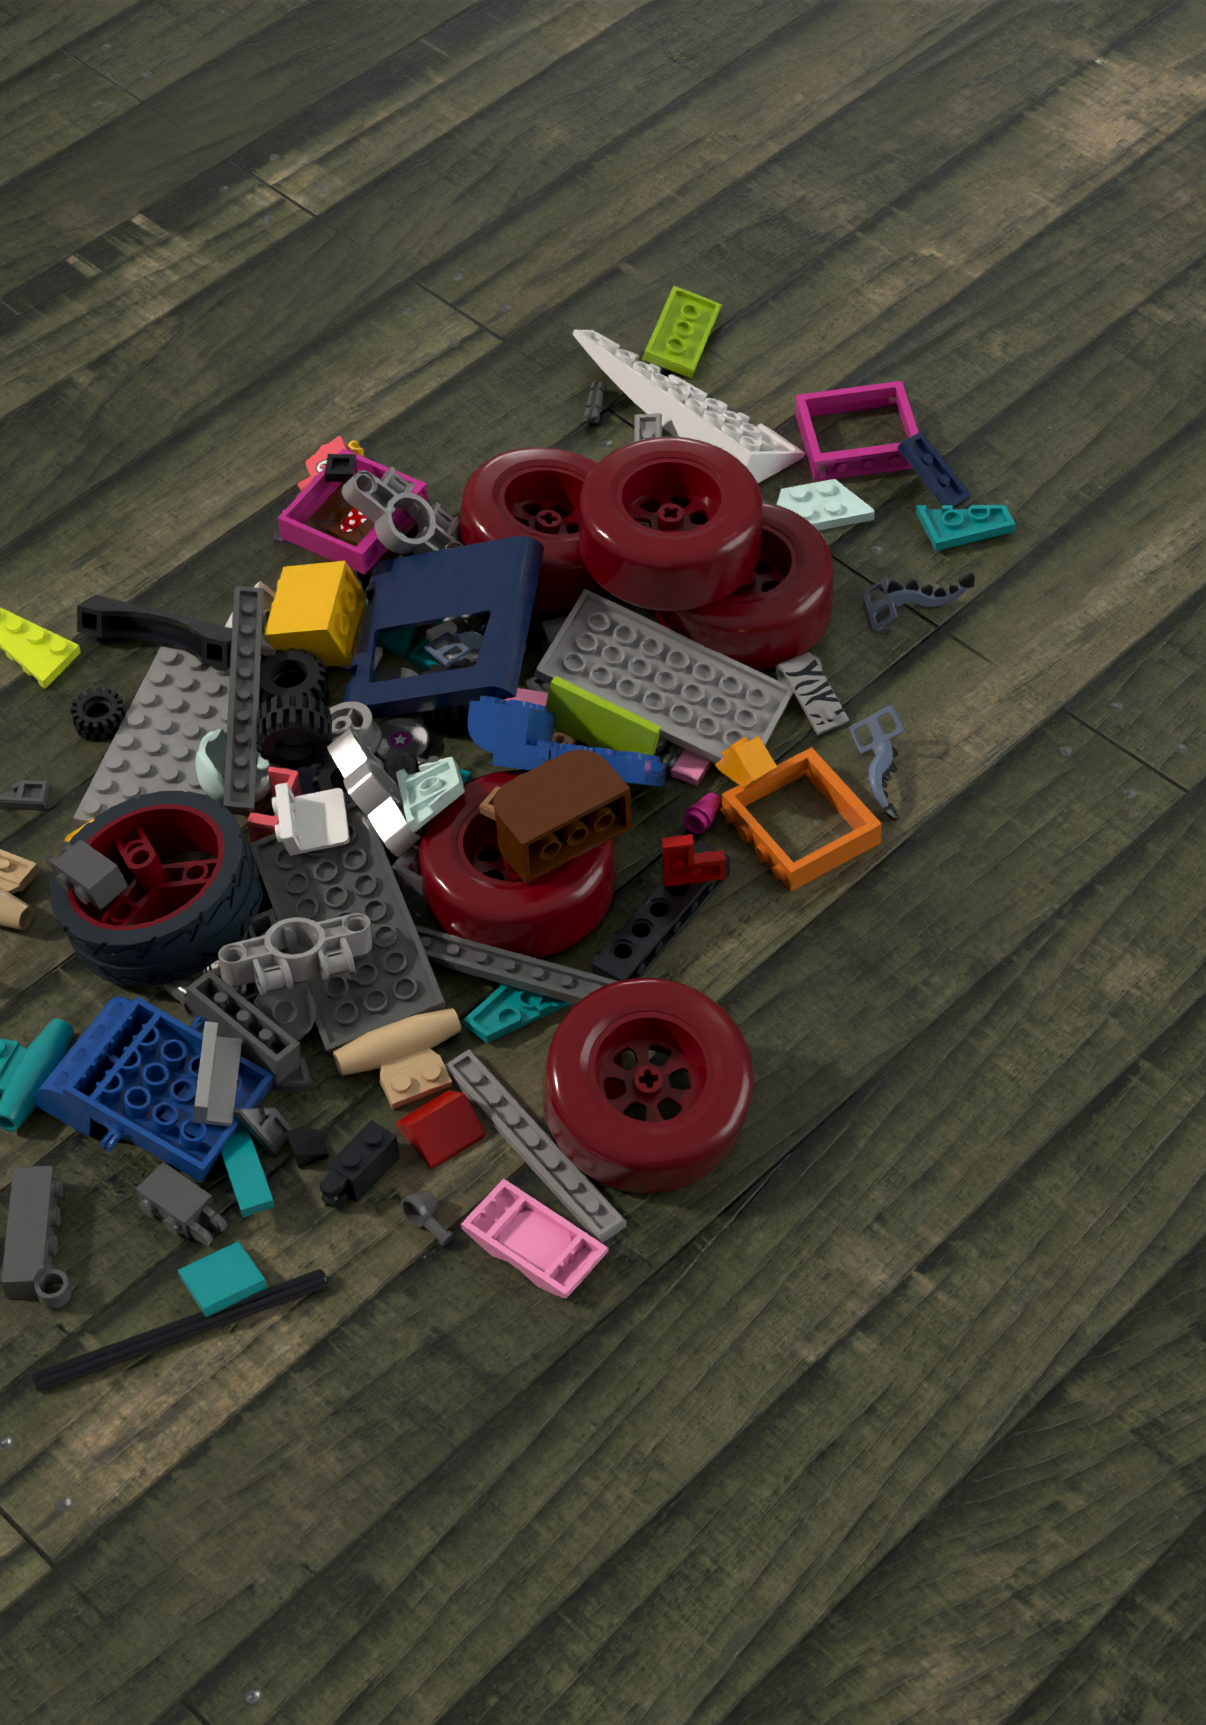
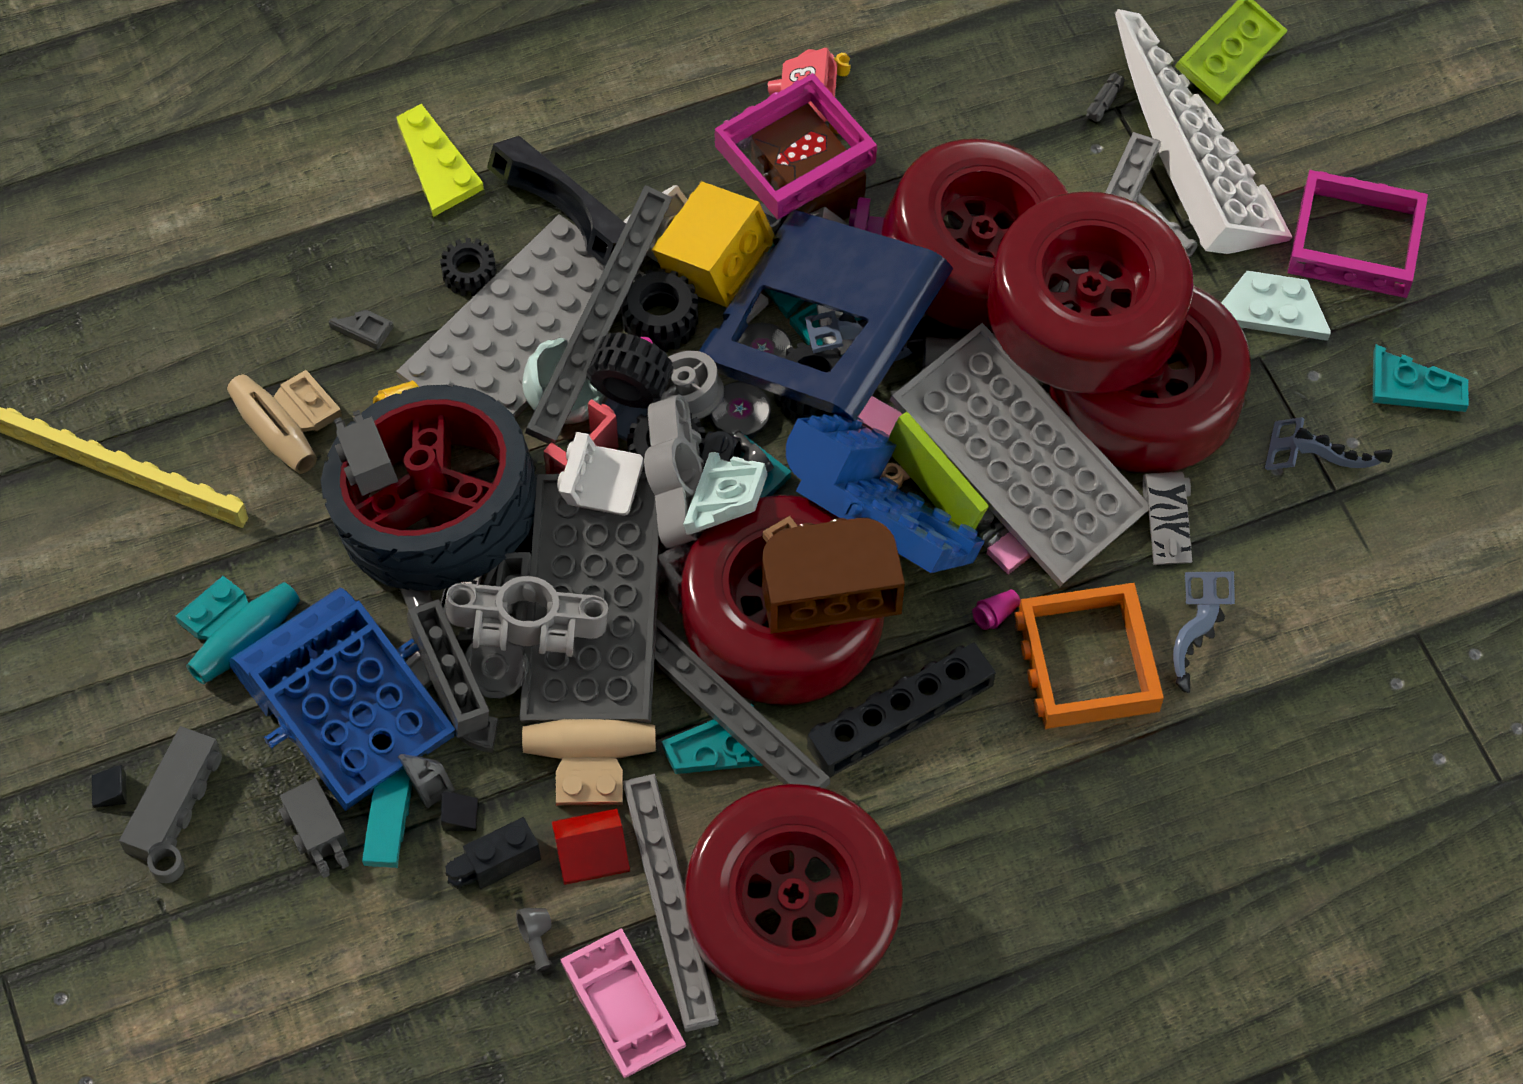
camera: 20 degrees right, 10 degrees up
black axle [32,1269,328,1392] -> none
teal tile [178,1241,267,1317] -> none
light grey panel [192,1021,242,1126] -> none
black plate [325,454,357,482] -> none
light grey piece [342,466,463,555] -> none
red plate [661,834,726,887] -> none
light orange slope [715,736,777,788] -> none
dark blue plate [897,432,971,509] -> none

